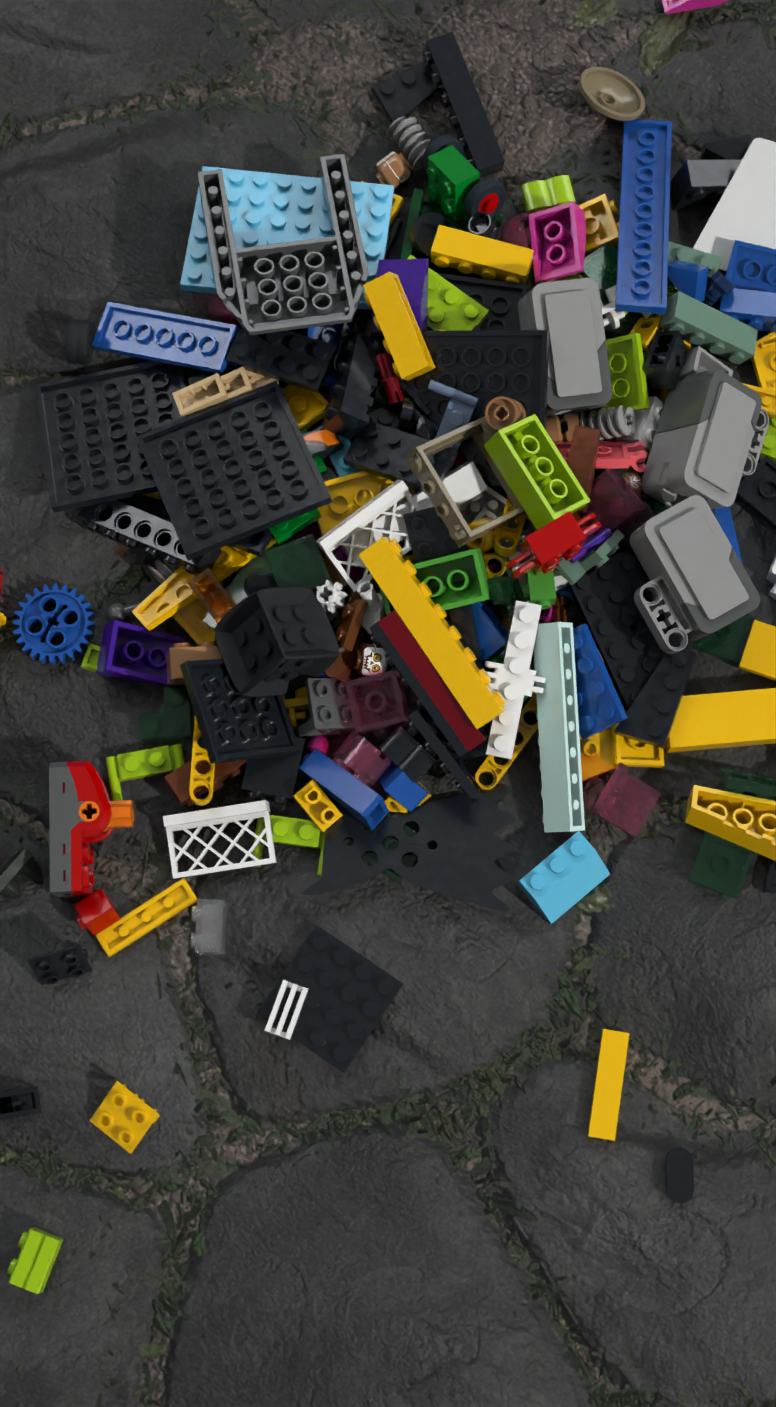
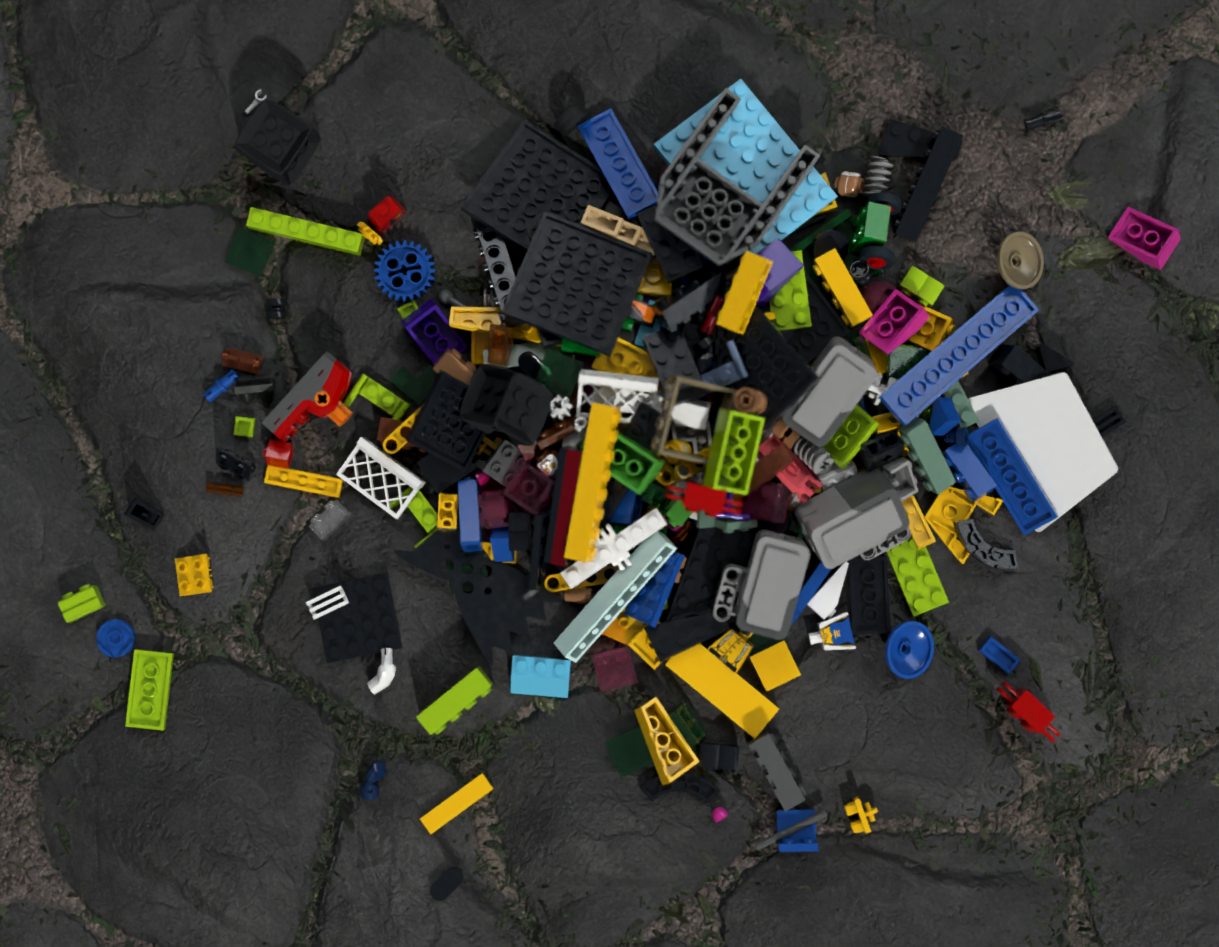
camera: 45 degrees right, 10 degrees up
none -> blue tile [96,619,136,658]
none -> lime plate [125,649,174,731]
none -> reddish brown axle [206,482,244,497]
none -> lime tile [233,416,256,438]
none -> dark blue arm [360,760,386,800]
none -> white arm [367,648,396,695]
none -> lime brick [416,666,494,735]
none -> medium nougat cone [565,586,593,605]
none -> yellow torso [708,628,754,673]
none -> white slope [807,562,849,619]

